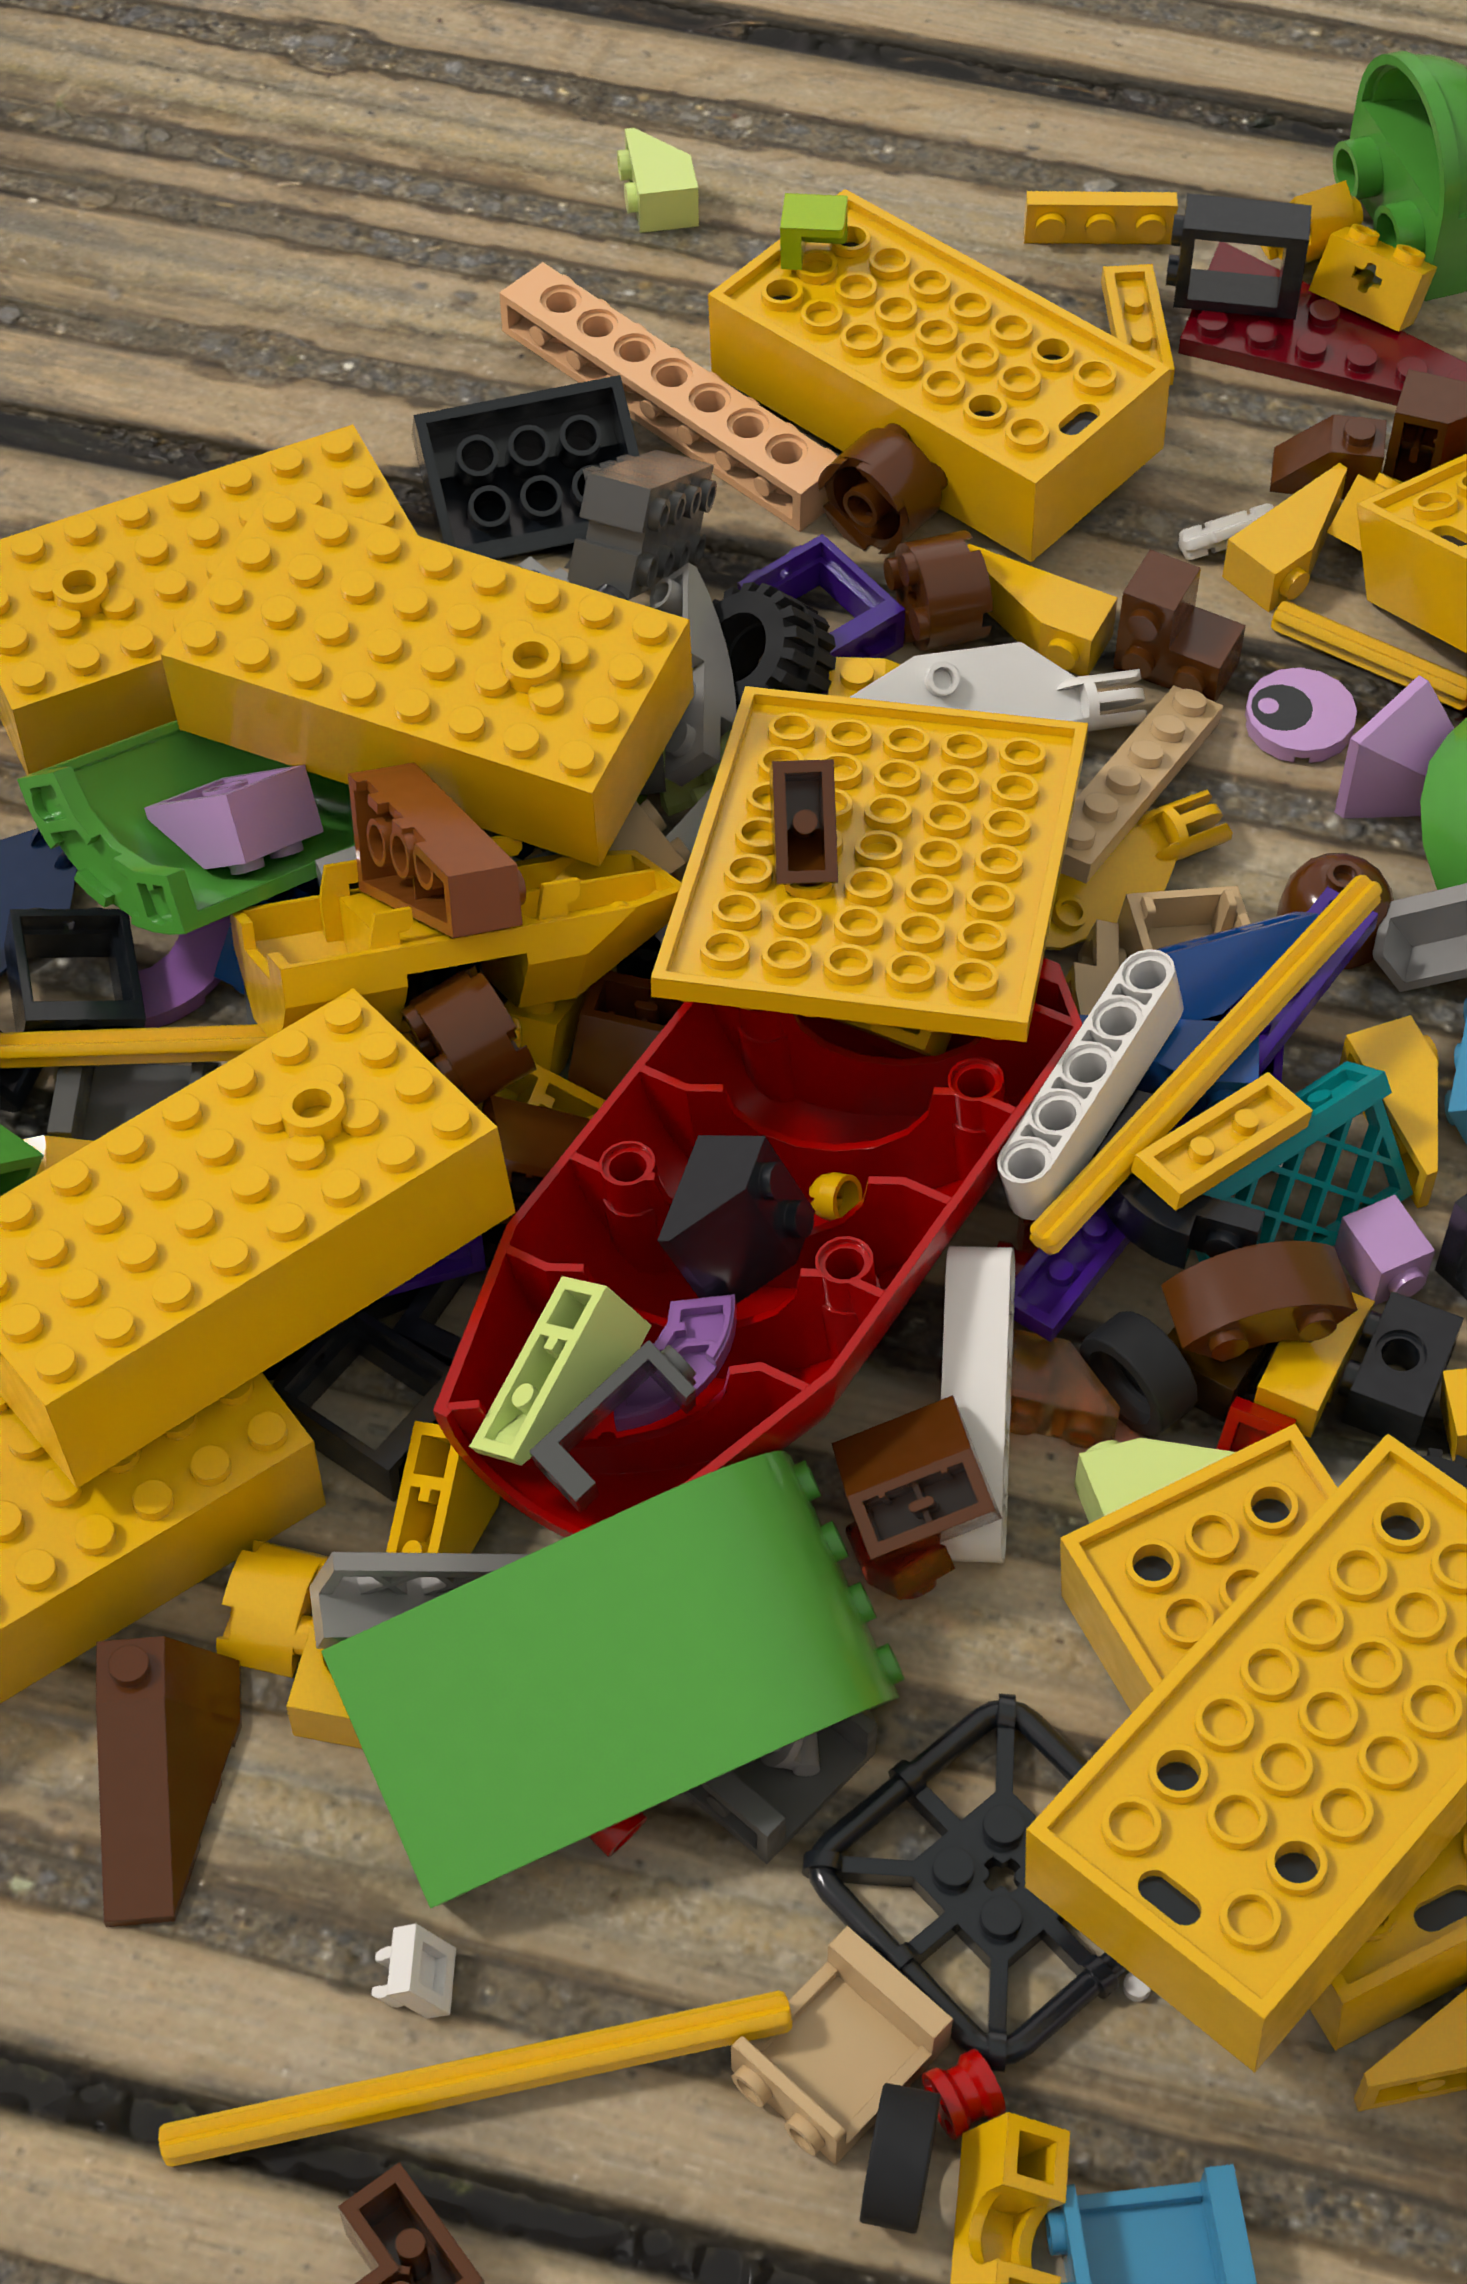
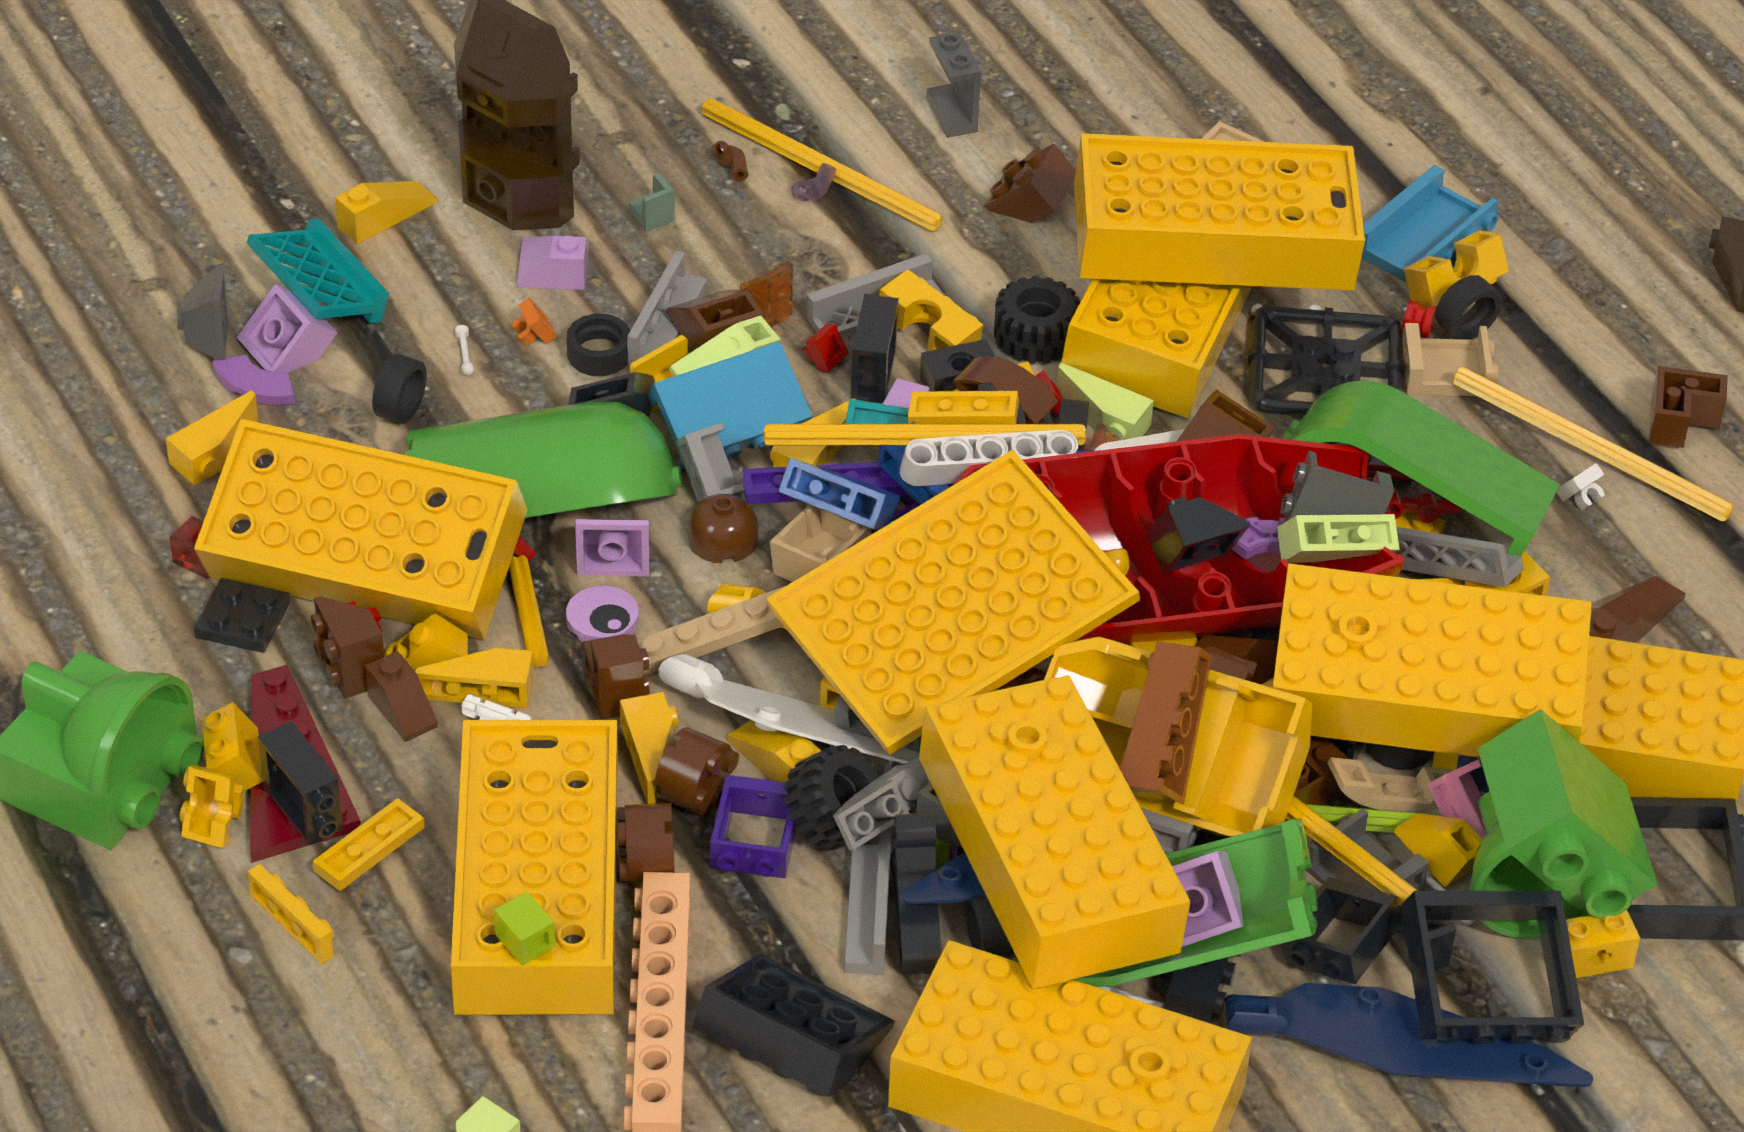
camera: 135 degrees left, 10 degrees down
dark grey piece [564,450,717,600] -> none
reddish brown slope [769,759,838,885] -> none

